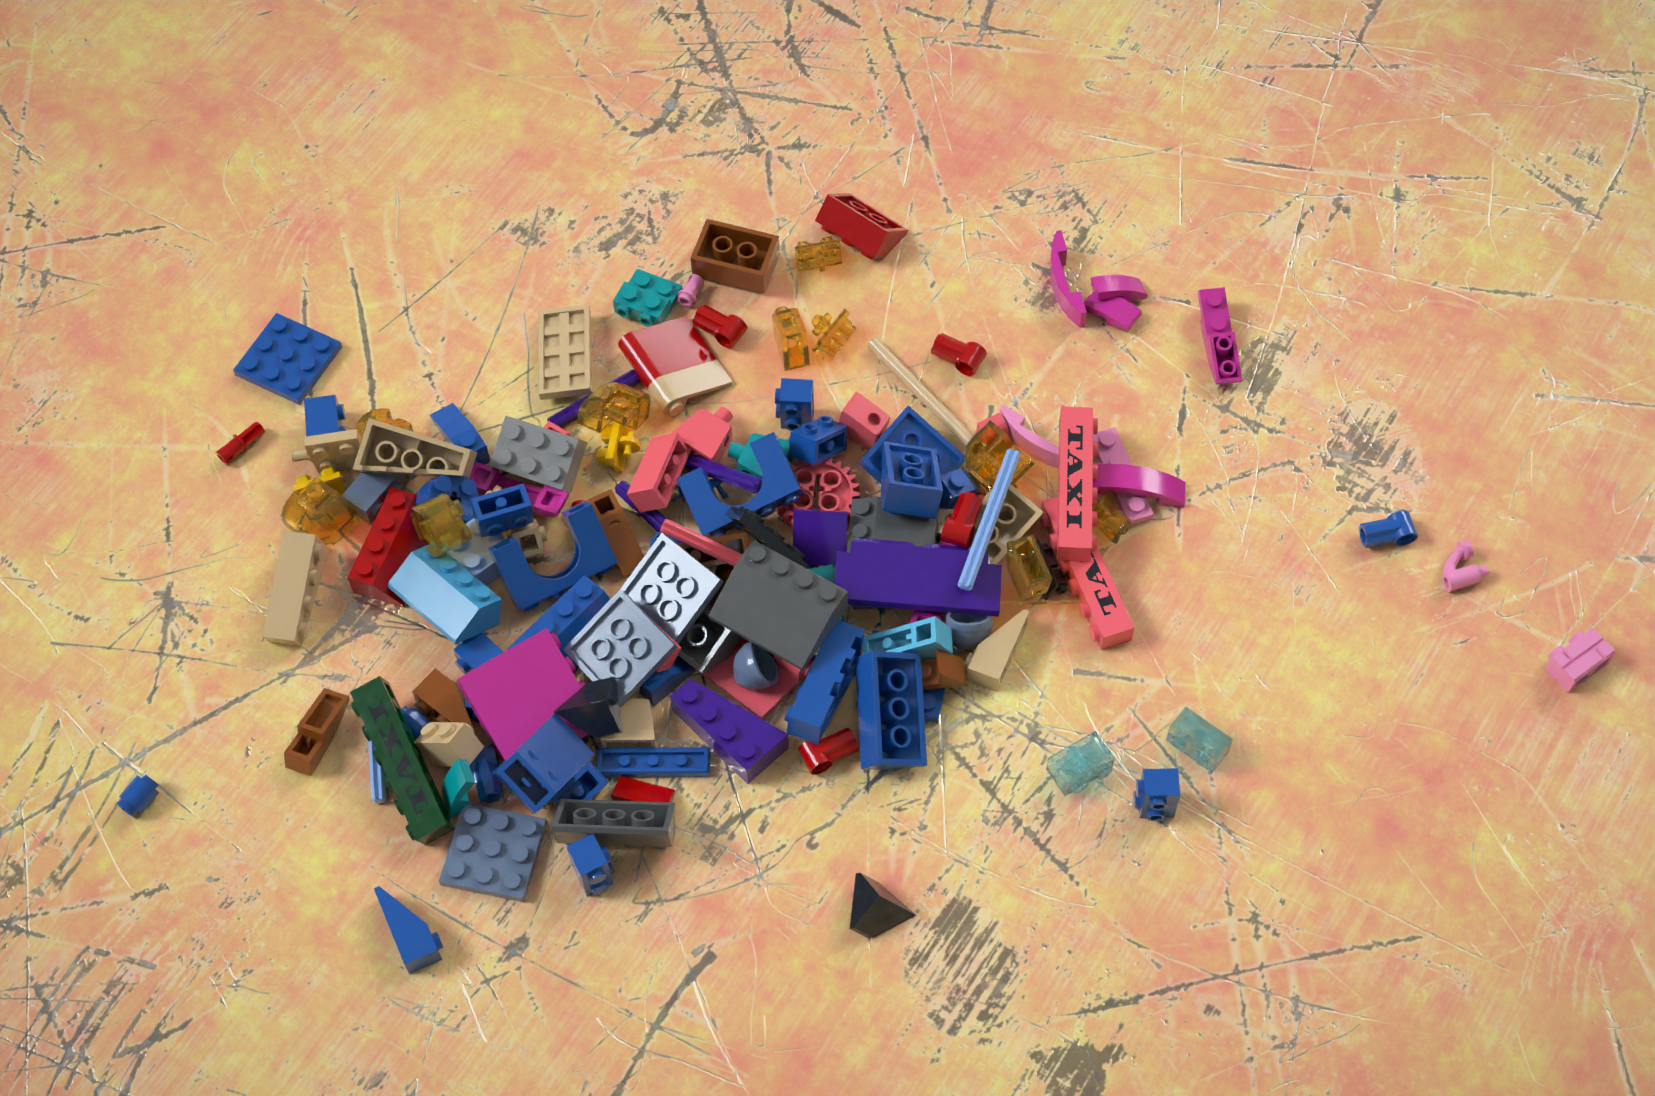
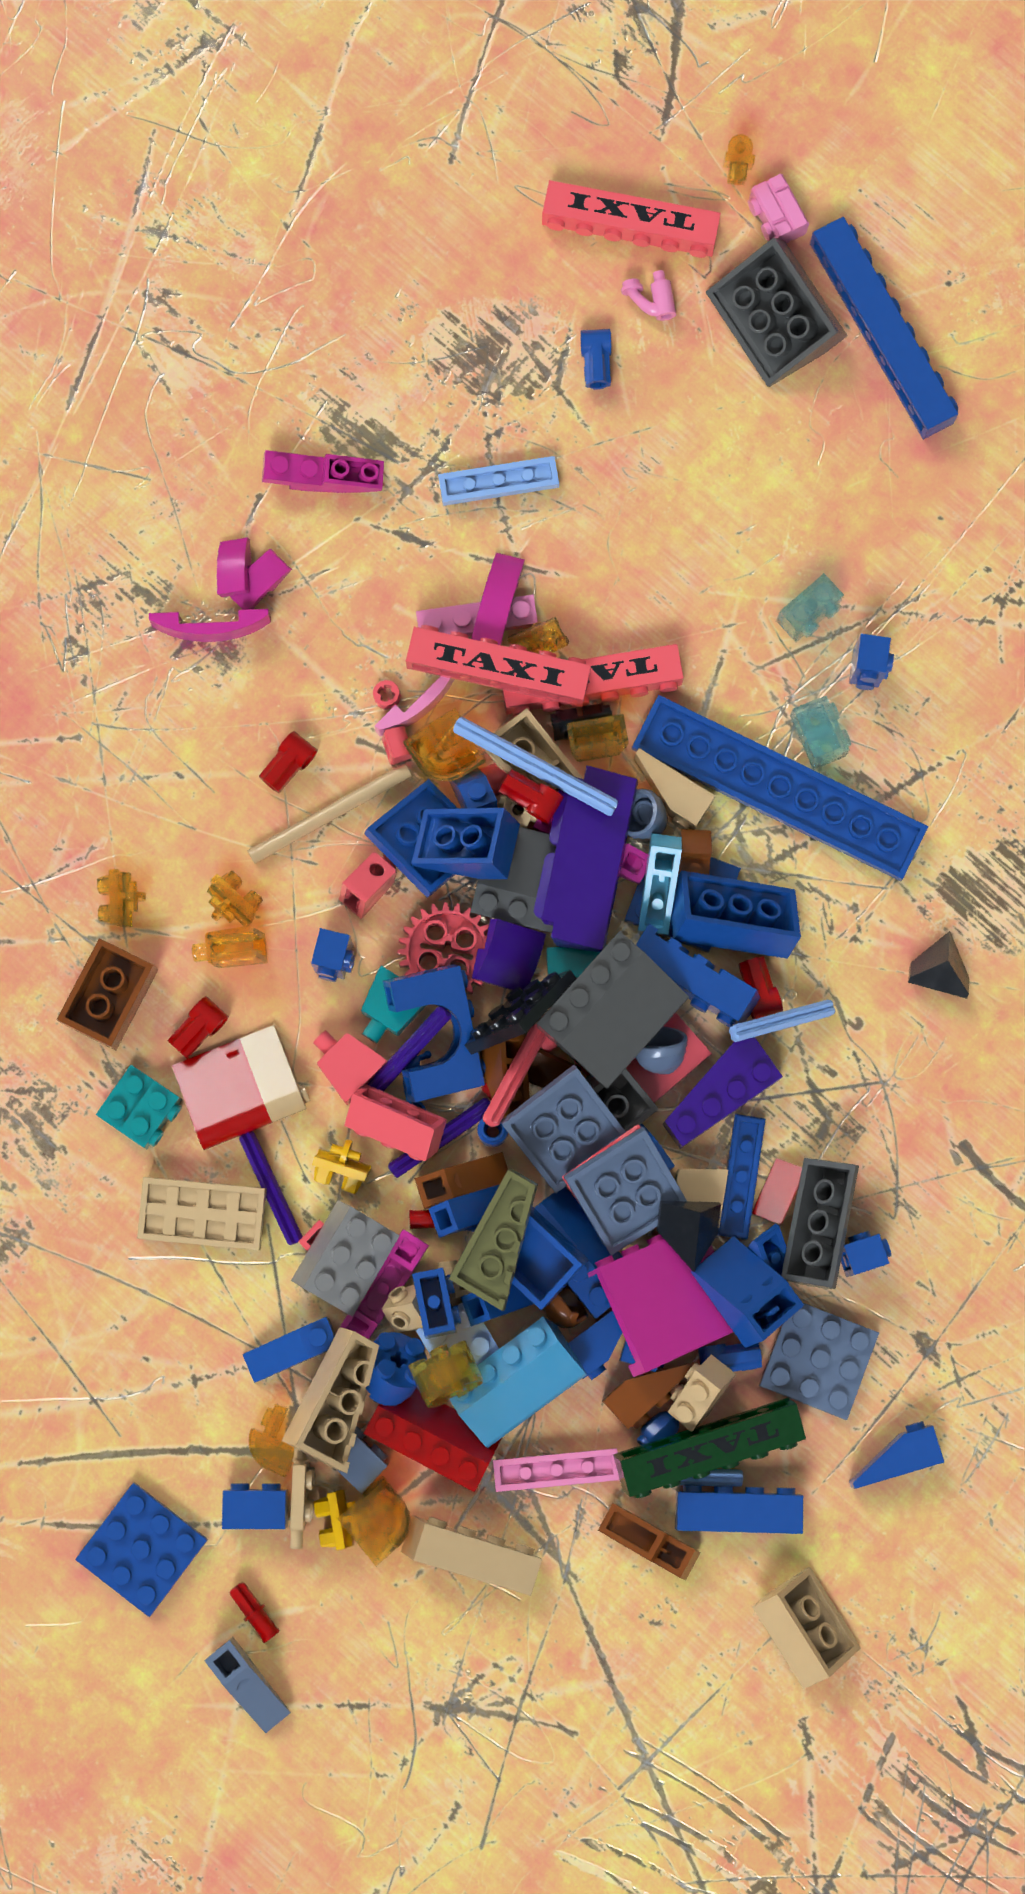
camera: 85 degrees left, 20 degrees up
blue brick [116,774,159,818] -> none
teal slope [442,759,475,818] -> none
clear yellow brick [577,382,651,433] -> none
bright pink pin [677,274,705,307] -> none
blue brick [789,416,848,466] -> none
red slope [815,193,909,260] -> none
none -> sand blue slope [204,1637,291,1733]
none -> coral bush [373,680,401,710]
none -> light blue plate [438,456,559,506]
none -> olive wing [449,1168,538,1311]
none -> bright pink plate [493,1448,620,1492]
none -> blue piece [512,1206,589,1310]
none -> coral brick [542,180,721,258]
none -> dark orange hair [544,1286,588,1328]
none -> blue plate [632,695,928,881]
none -> blue brick [675,1485,803,1534]
none -> dark grey slope [706,237,848,387]
none -> clear yellow hips [723,134,755,185]
none -> light blue axle [729,999,835,1042]
none -> tan slope [752,1567,861,1689]
none -> blue brick [810,216,958,440]

